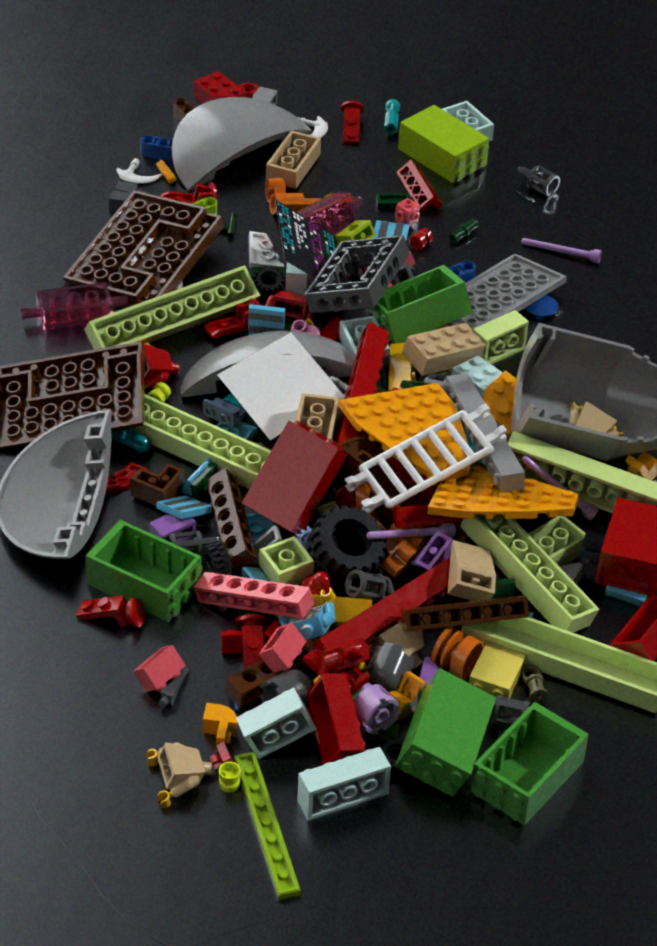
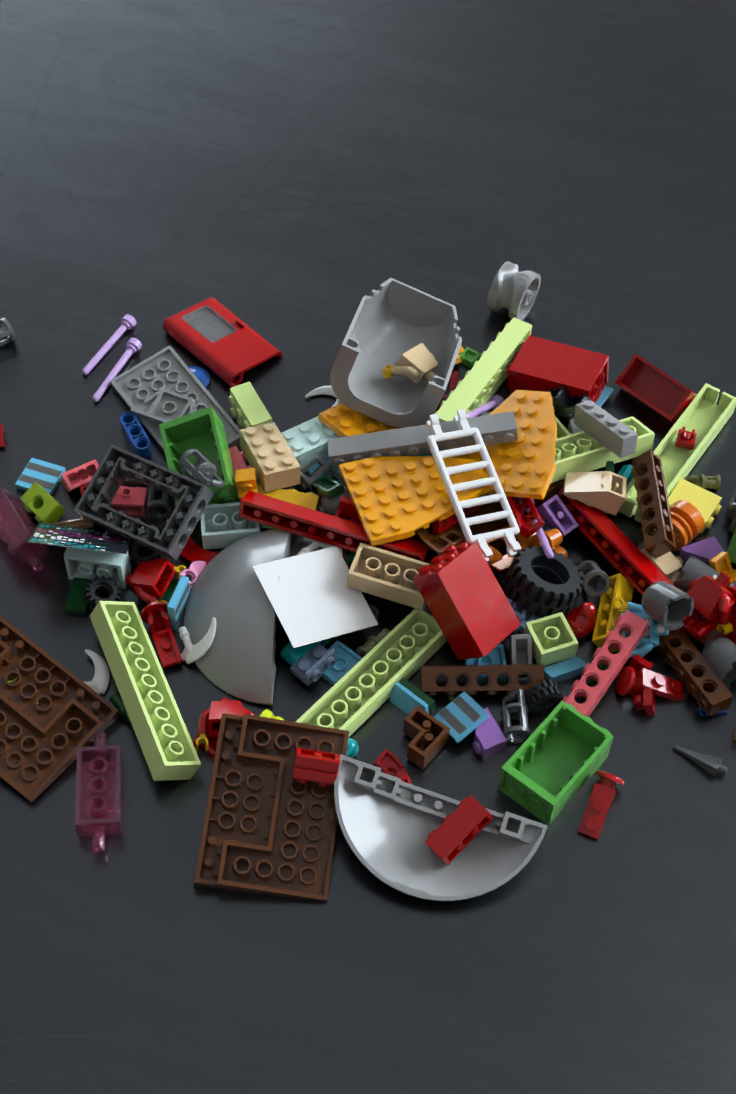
camera: 80 degrees left, 10 degrees up
coral brick [133,645,186,692] -> none
white wing [248,231,285,268] -> none
coral brick [259,622,307,673] -> none
coral brick [395,198,420,227] -> none
red wheel [409,228,433,251] -> none
dark green pin [449,218,479,243] -> none
none -> lavender piece [92,338,142,402]
none -> light grey wing [130,388,195,424]
none -> red piece [163,297,283,387]
none -> dark grey piece [178,449,224,488]
none -> white piece [179,617,216,664]
none -> light orange brick [235,468,258,499]
none -> red brick [292,748,340,787]
none -> red brick [425,795,494,866]
none -> light grey brick [573,400,638,458]
none -> dark grey cylinder [642,581,694,630]
none -> red tile [675,427,697,450]

